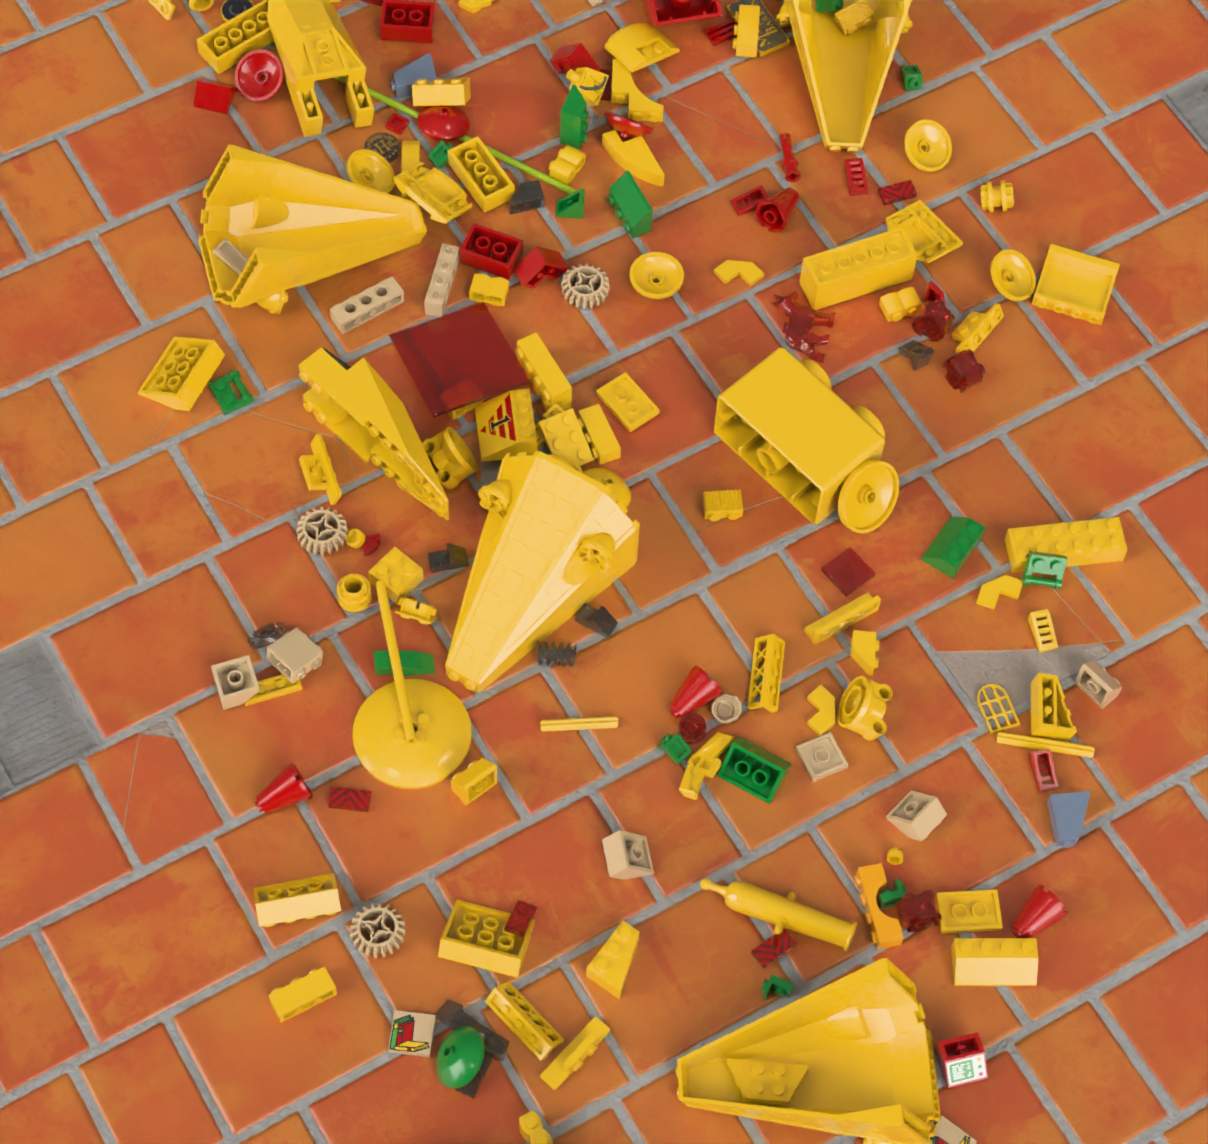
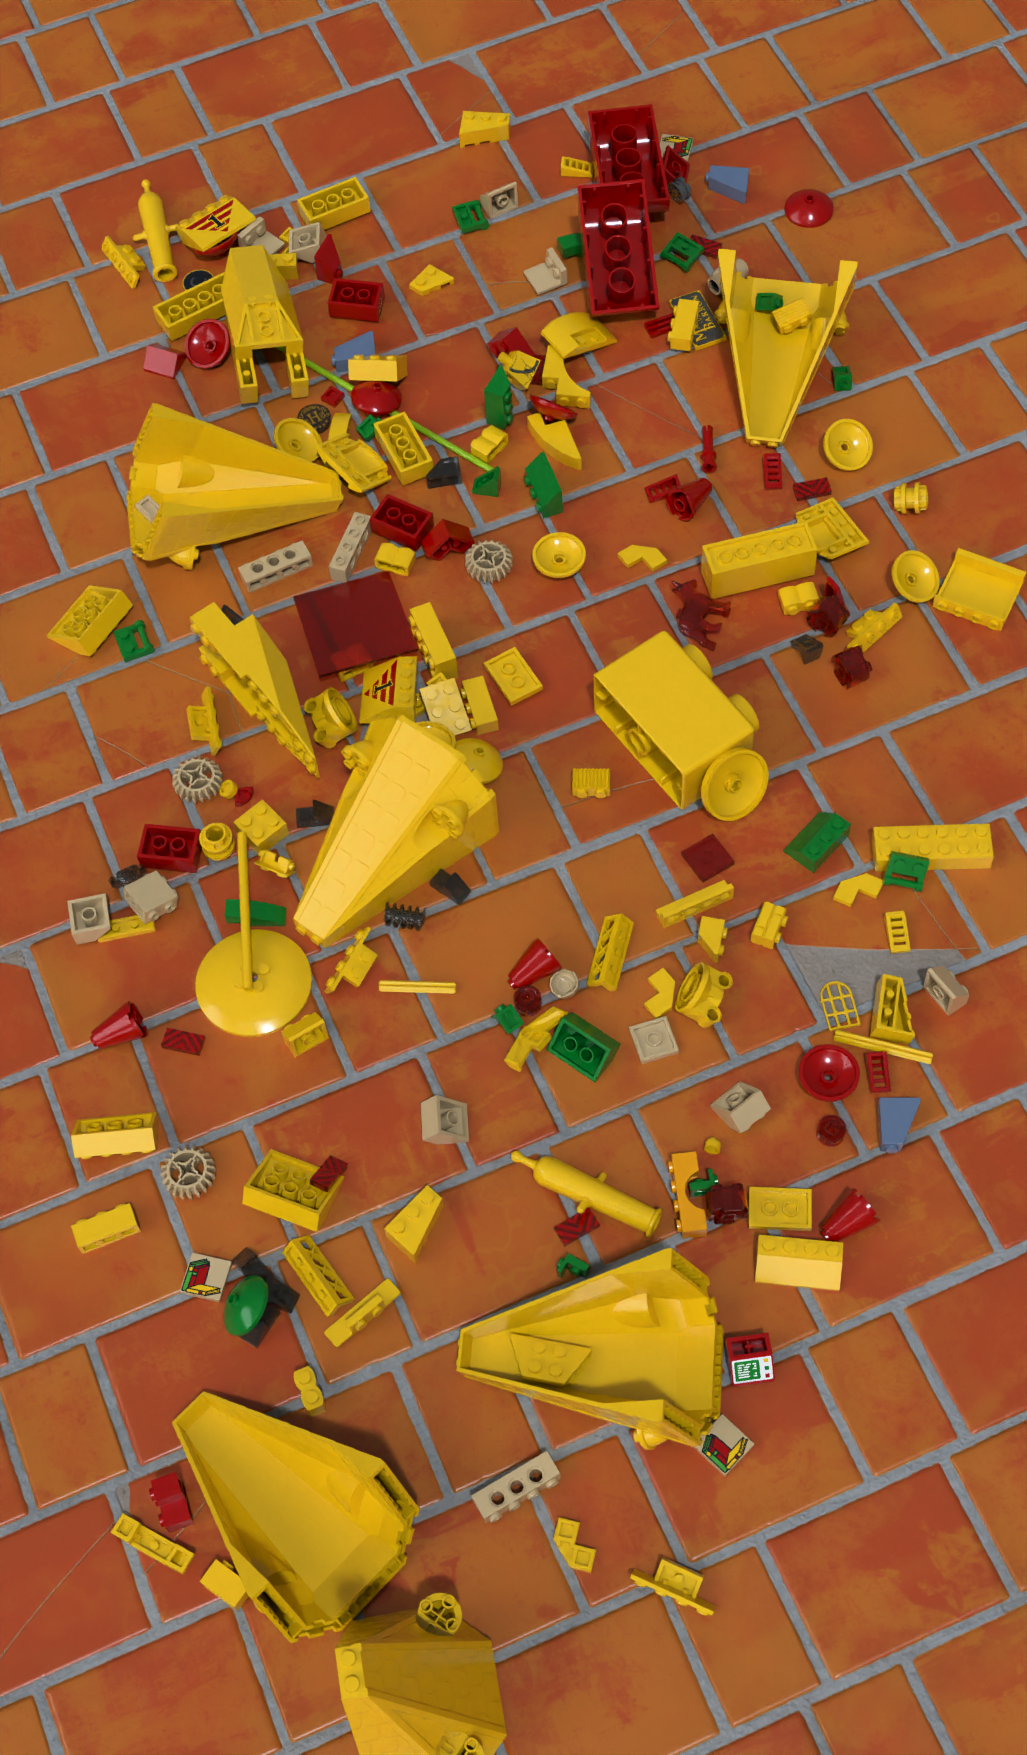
camera: 15 degrees right, 0 degrees up
none -> red brick [137,824,202,873]
none -> yellow bracket [324,926,378,994]
none -> yellow brick [751,902,789,949]
none -> red dish [799,1044,860,1102]
none -> clear red wheel [816,1115,846,1147]

